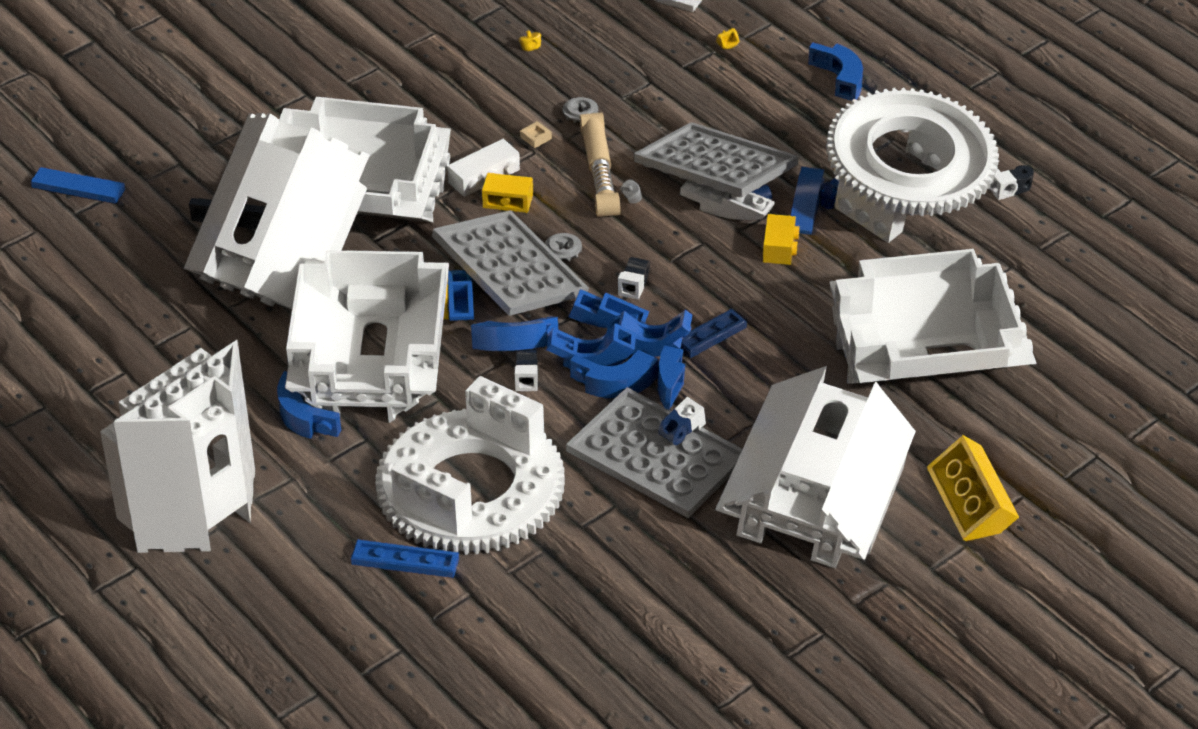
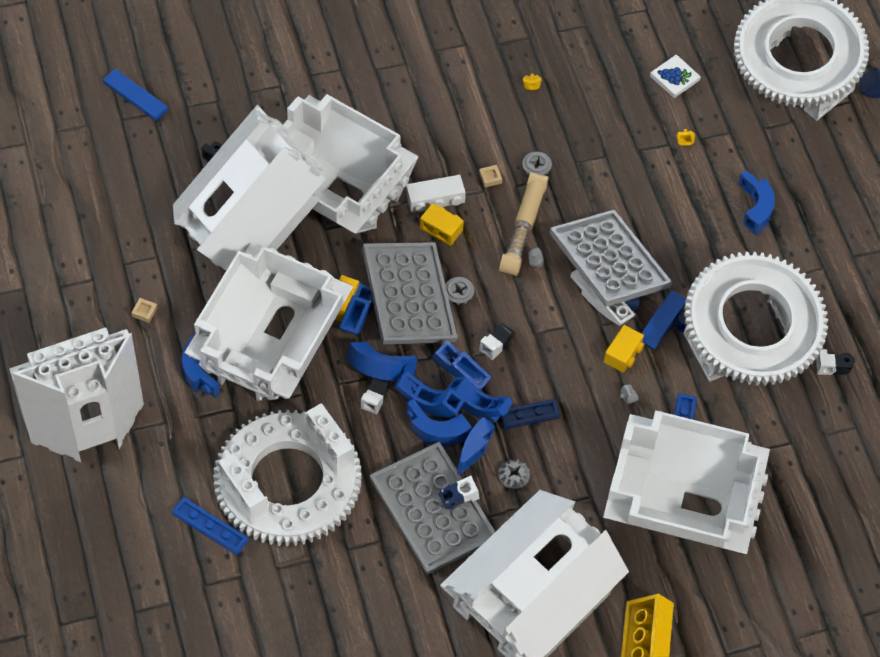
camera: 20 degrees right, 15 degrees up
none -> light grey gear [498,459,530,489]
none -> light grey piece [620,385,639,405]

